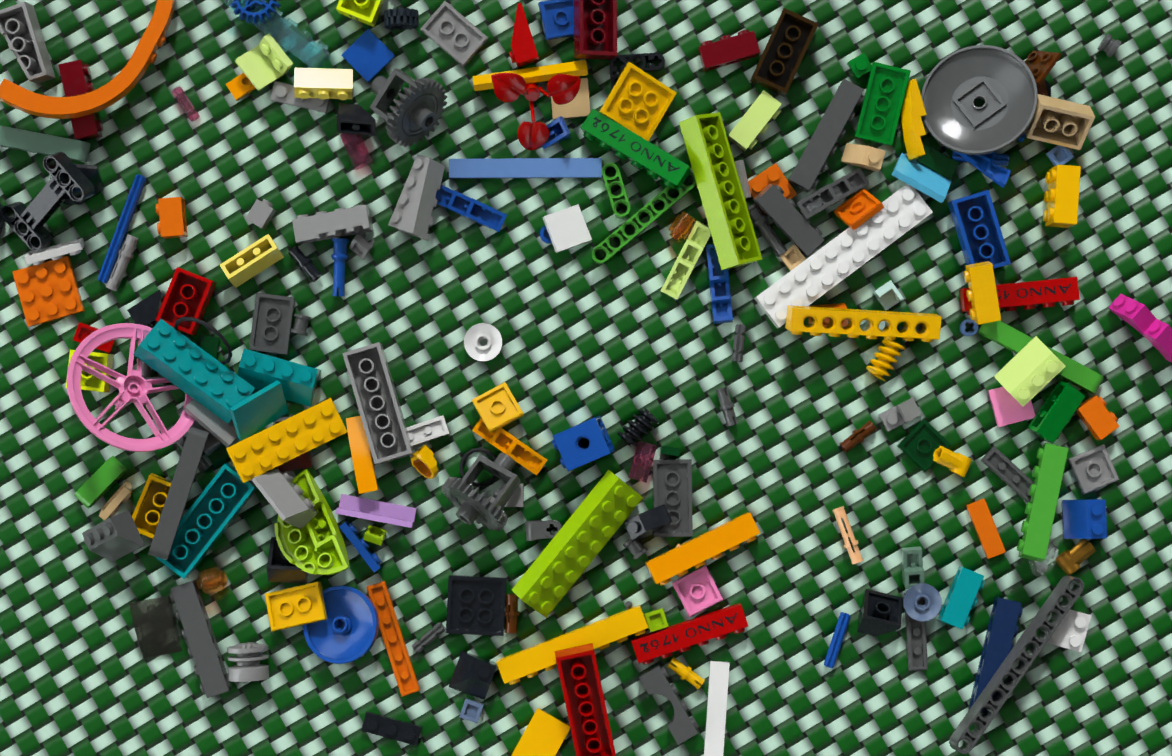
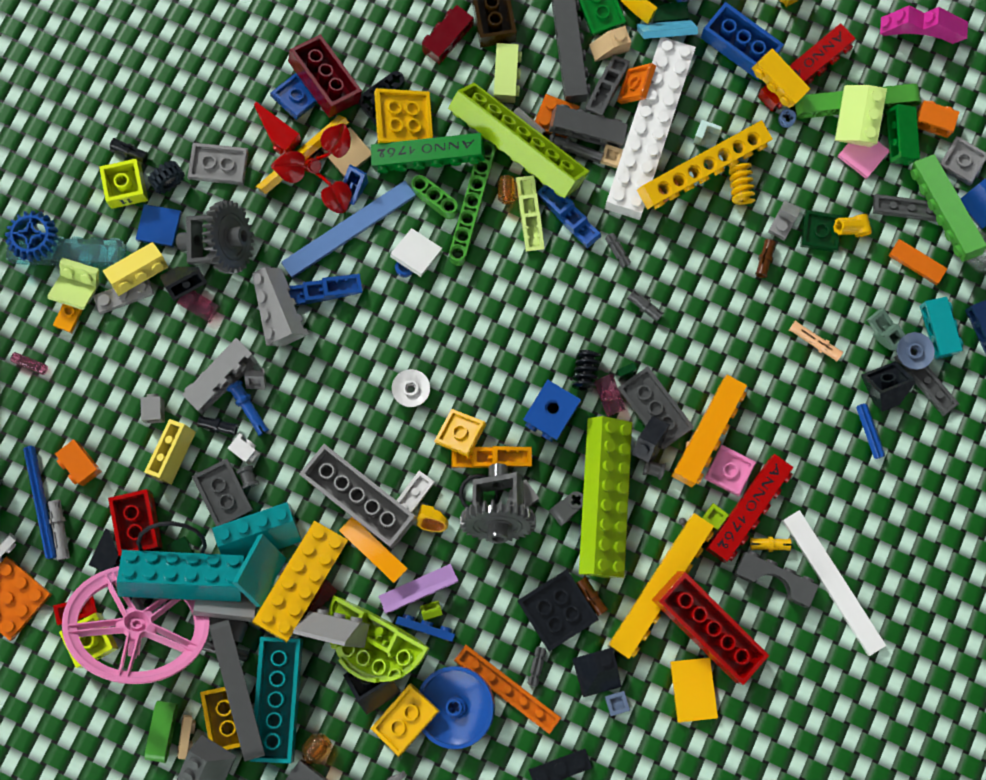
camera: 40 degrees left, 10 degrees down
none -> white brick [228,433,260,465]

